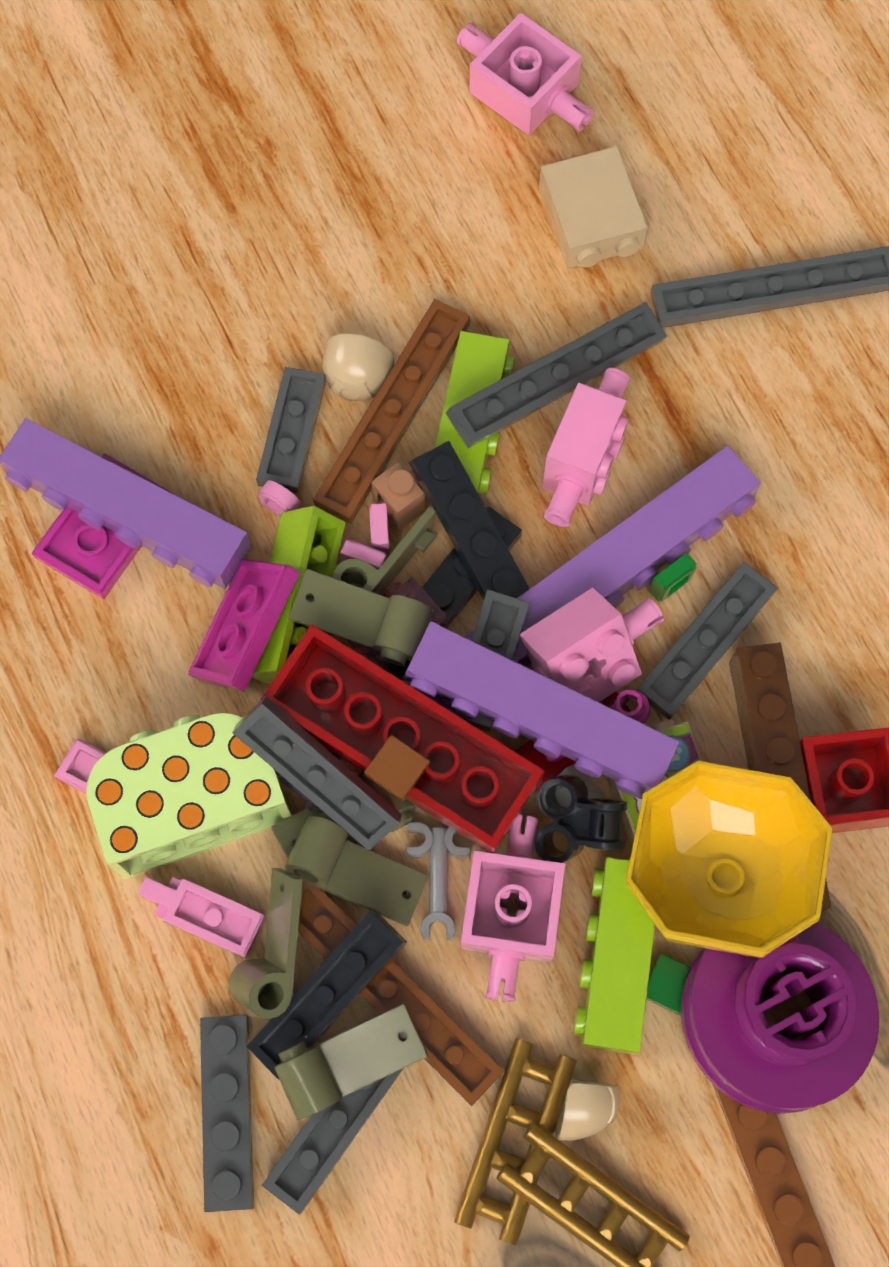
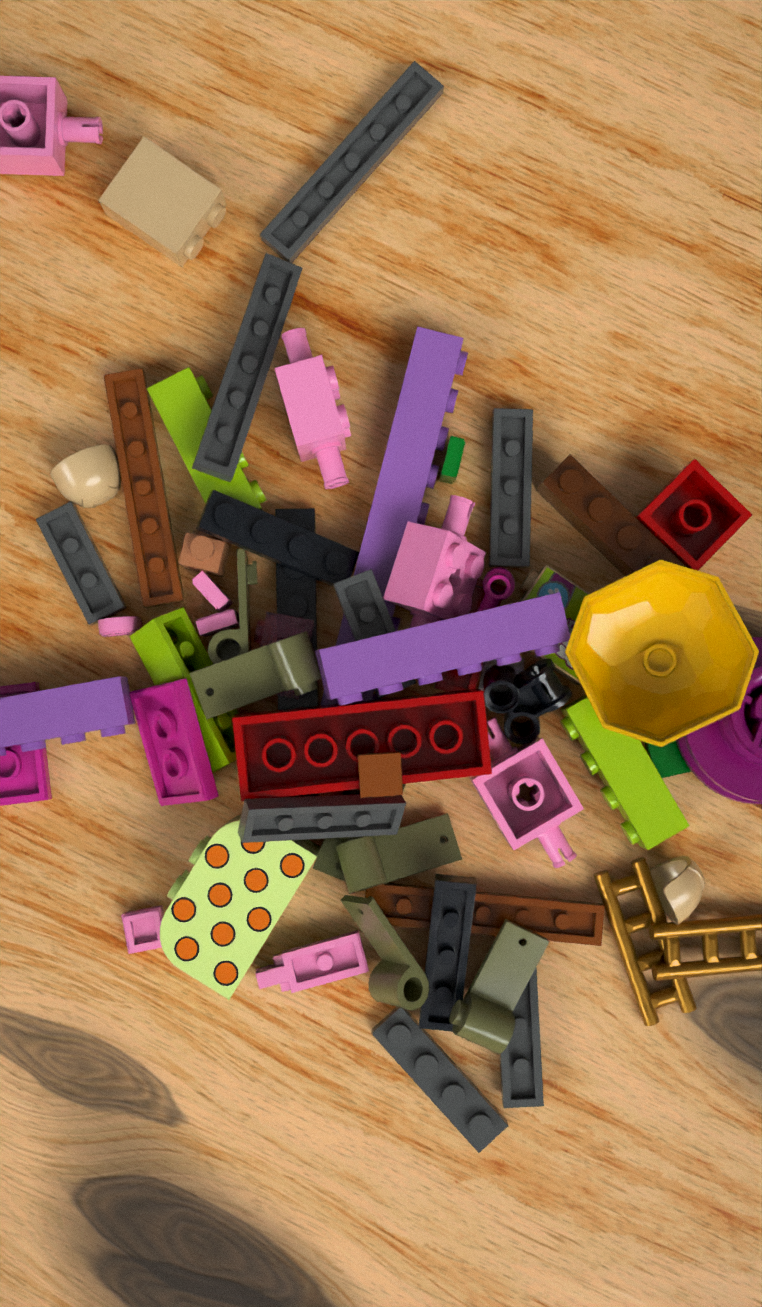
camera: 45 degrees left, 15 degrees up
light grey bar [407,822,470,940] -> none

